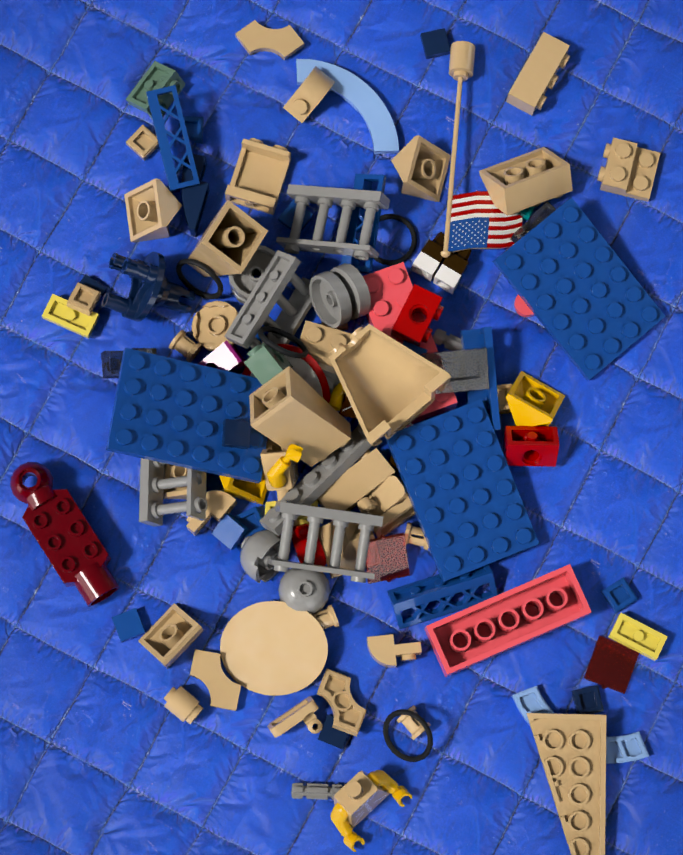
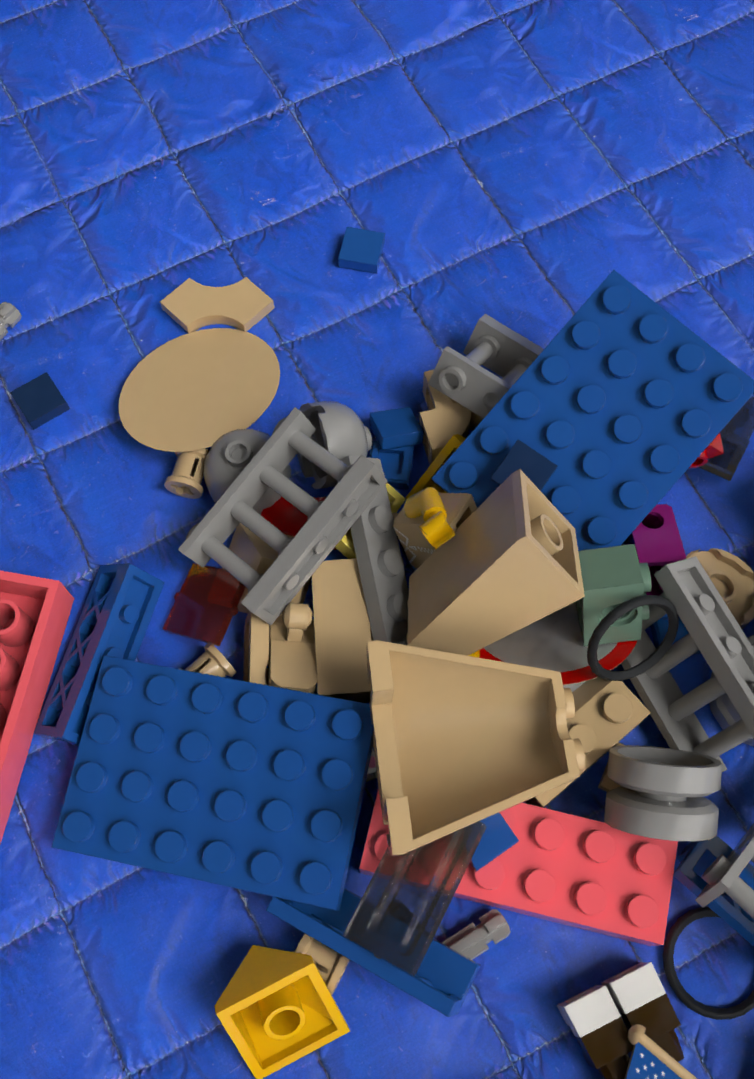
camera: 130 degrees right, 10 degrees down
dark red brick [10,462,119,607] -> none
tan slope [138,603,203,669] -> none
tan brick [164,686,204,724] -> none
tan bush [169,330,203,363] -> none
tan piece [267,696,322,738] -> none
tan tile [317,668,367,737] -> none
tan brick [366,634,422,668] -> none
red brick [391,284,444,347] -> none
red brick [503,426,559,467] -> none

